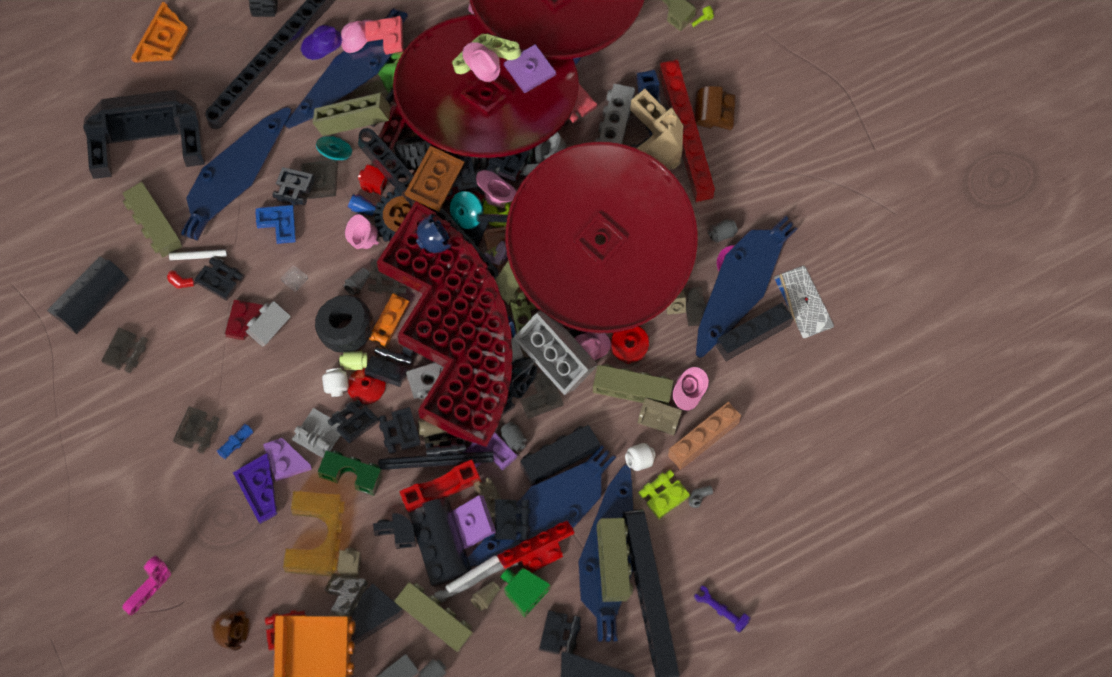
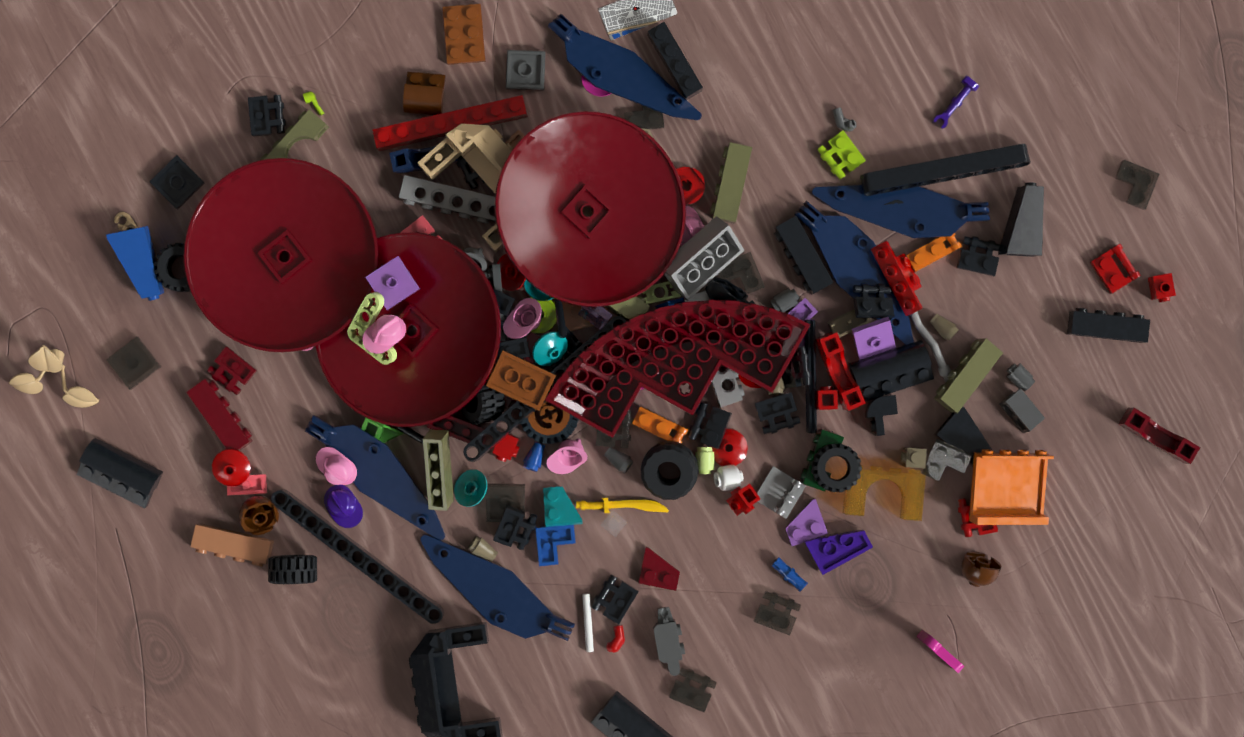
camera: 90 degrees left, 20 degrees up
olive brick [122,182,182,258] -> none
orange wing [131,1,189,62] -> none
light grey brick [245,301,291,347] -> none
black plate [328,399,379,444] -> none
coral plate [365,16,403,54] -> none
dark blue cylinder [416,214,452,253] -> none
white bar [446,555,499,593] -> none
green torso [501,568,550,618] -> none
olive brick [596,518,633,602] -> none
white head [625,443,656,471] -> none
dark tan hinge [637,398,682,436] -> none
nougat brick [668,402,741,470] -> none
bright pink piece [673,367,709,410] -> none
dark grey brick [708,219,738,243] -> none
none -> dark orange plate [443,4,486,65]
none -> dark tan cone [468,536,498,562]
none -> dark grey plate [506,50,546,90]
none -> teal wing [543,486,583,527]
none -> yellow sword [576,498,669,513]
none -> dark grey hinge [653,607,685,676]
none -> red brick [726,484,761,516]
none -> black tyre [811,443,862,493]
none -> red brick [816,386,838,410]
none -> orange plate [906,233,962,272]

